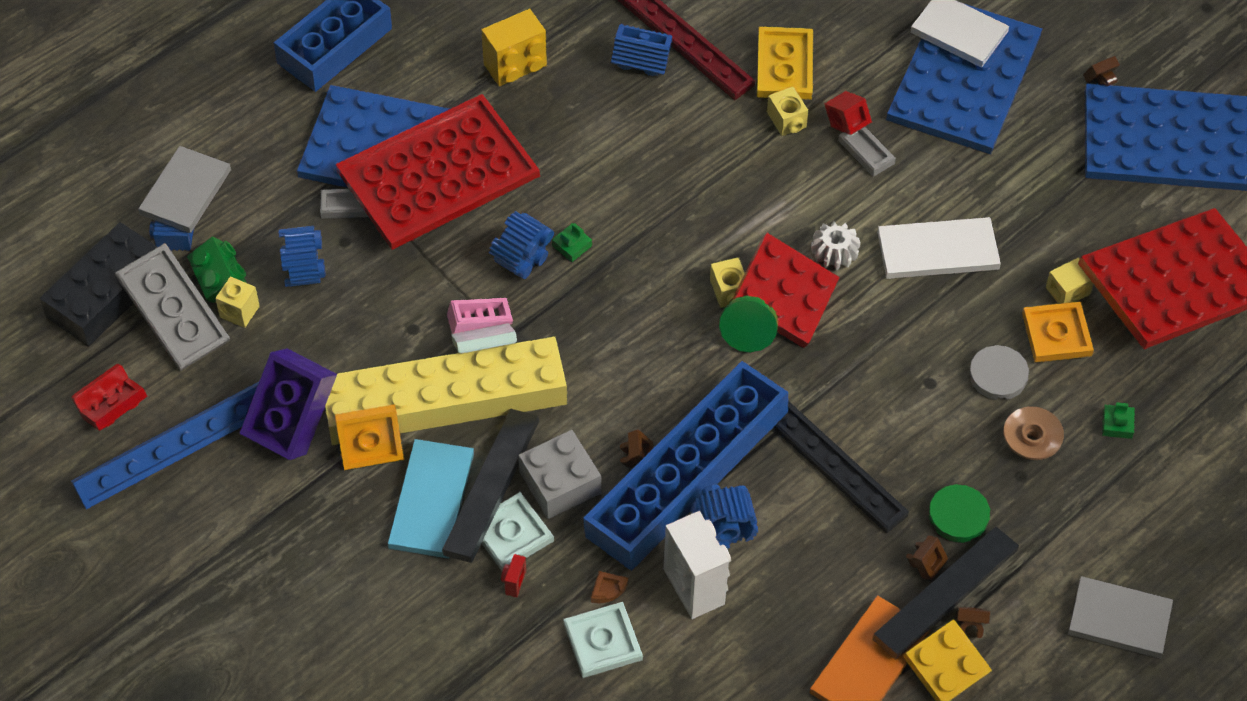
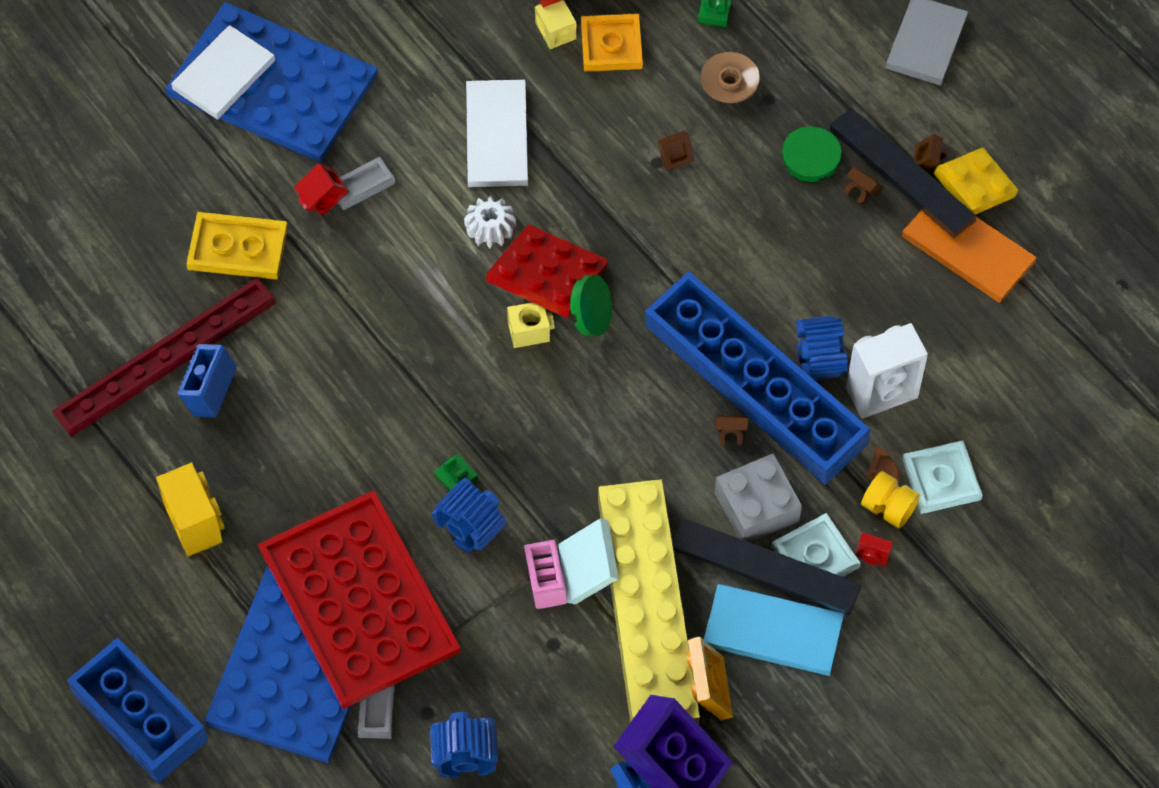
camera: 85 degrees left, 5 degrees up
light yellow brick [767,87,808,136] -> none
black tile [773,401,909,534] -> none
light grey tile [970,345,1029,400] -> none
none -> reddish brown tile [657,131,695,171]
none -> yellow wheel [861,471,921,529]

